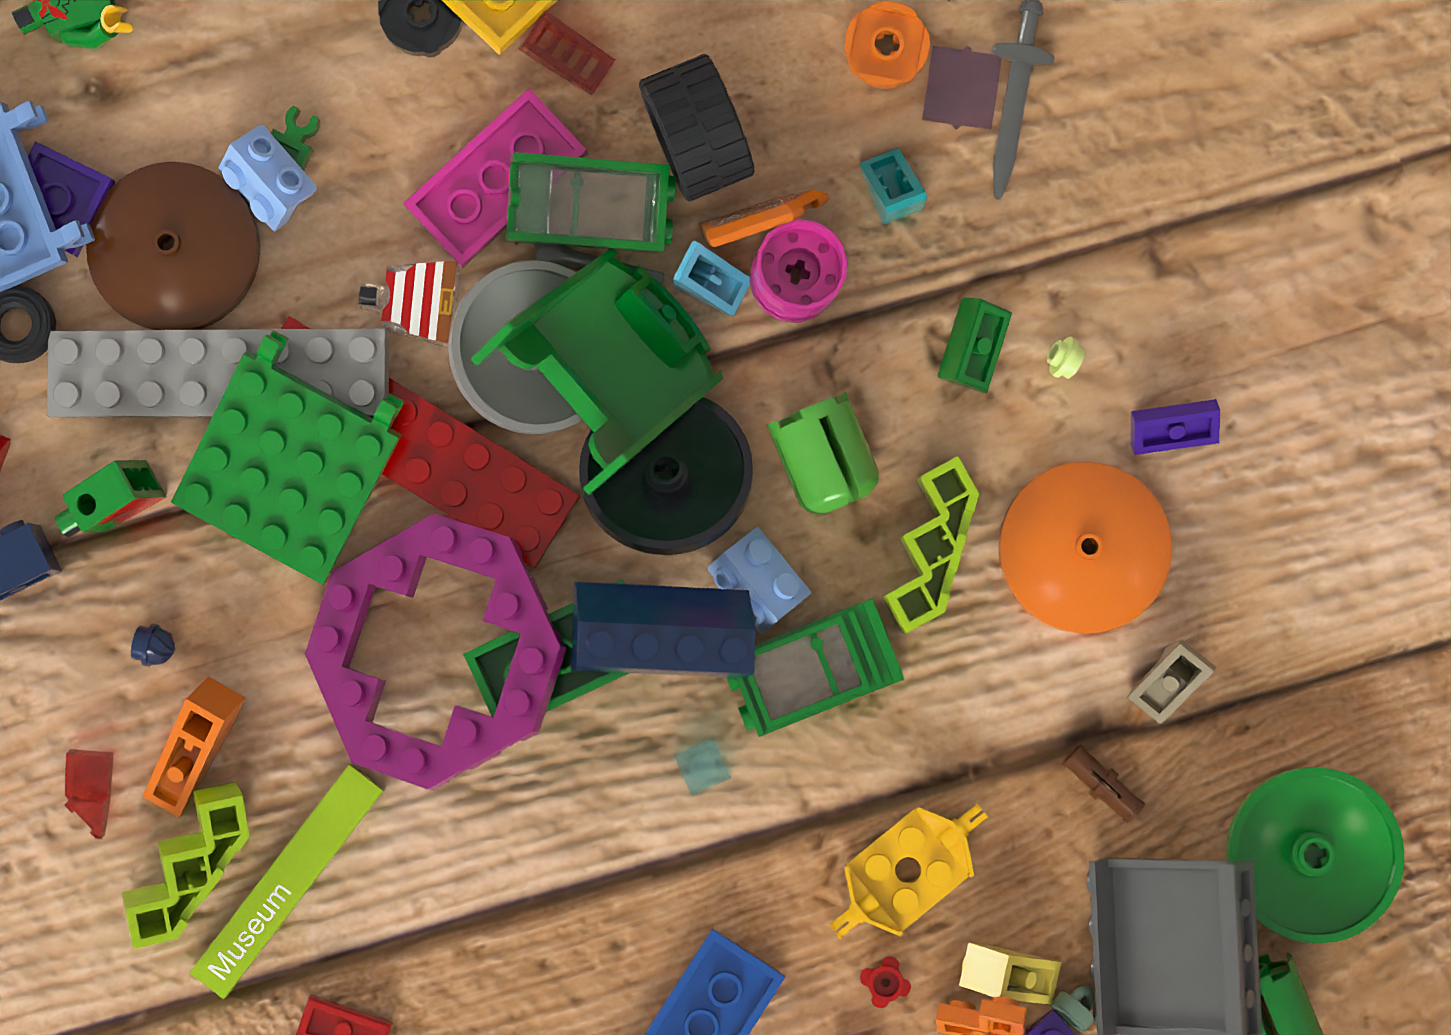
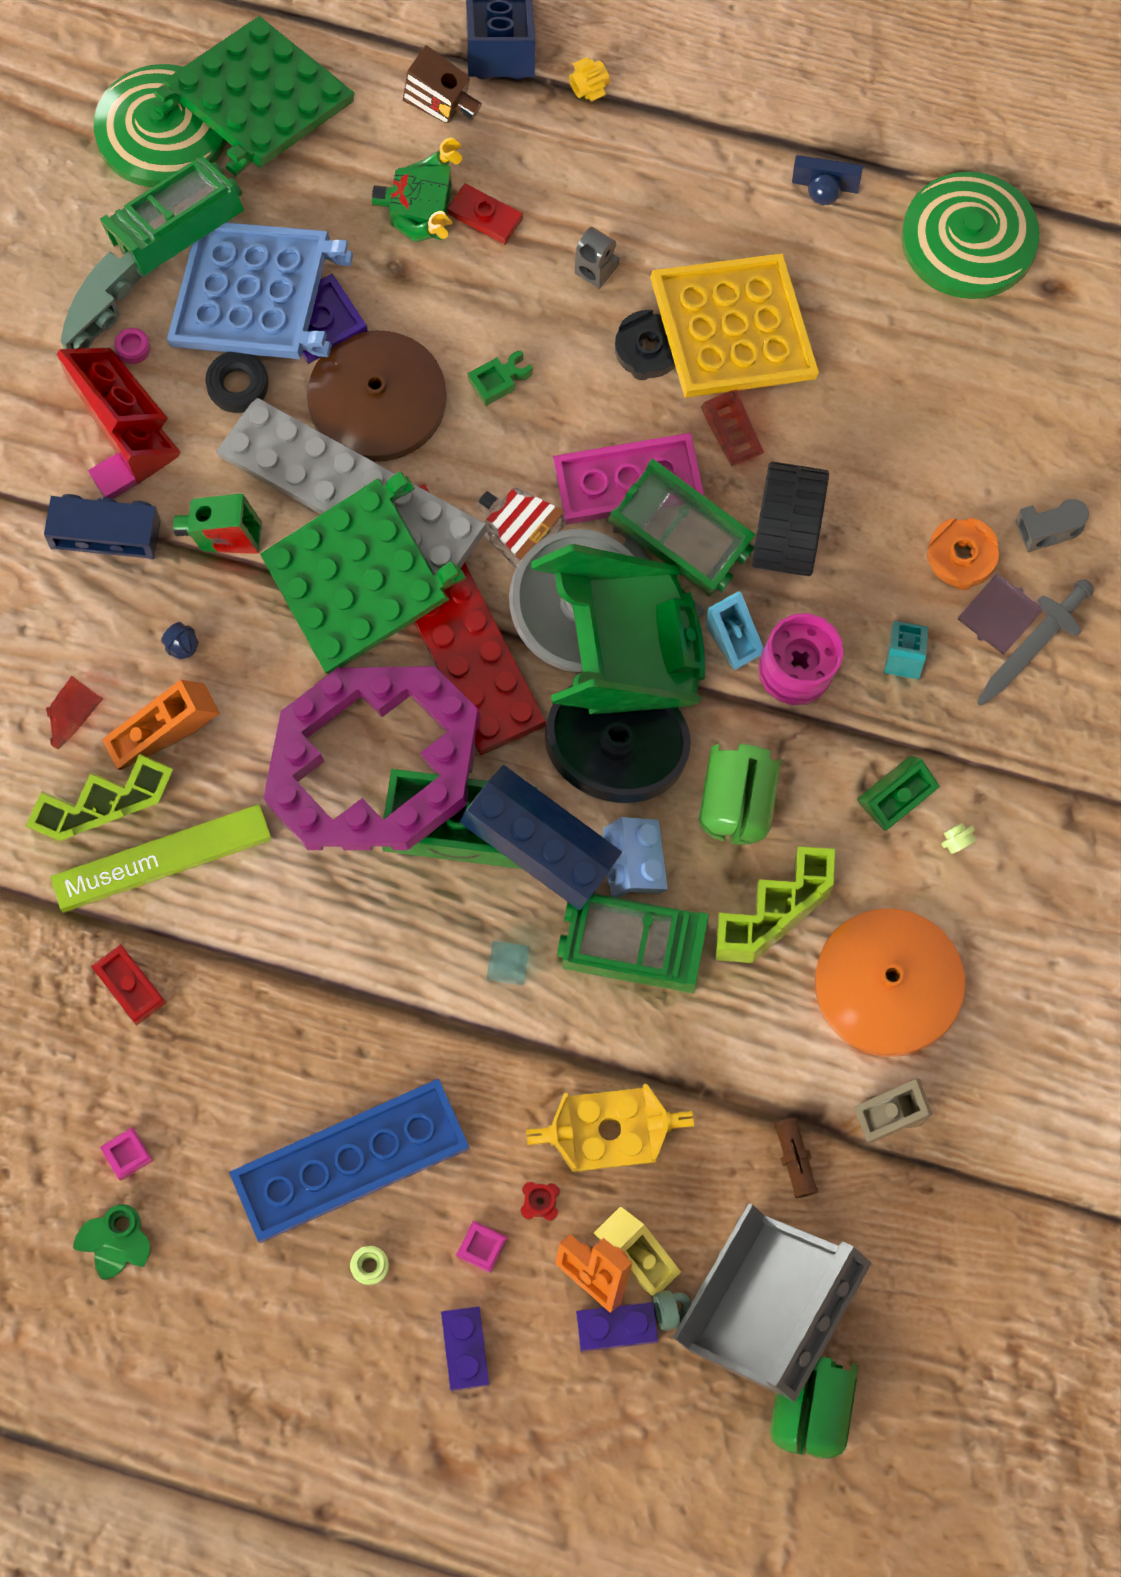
camera: 35 degrees right, 15 degrees down
light blue bracket [218,125,317,232] -> none
orange tile [700,189,830,248] -> none
dark purple plate [1131,399,1220,455] -> none
green dish [1226,767,1405,944] -> none

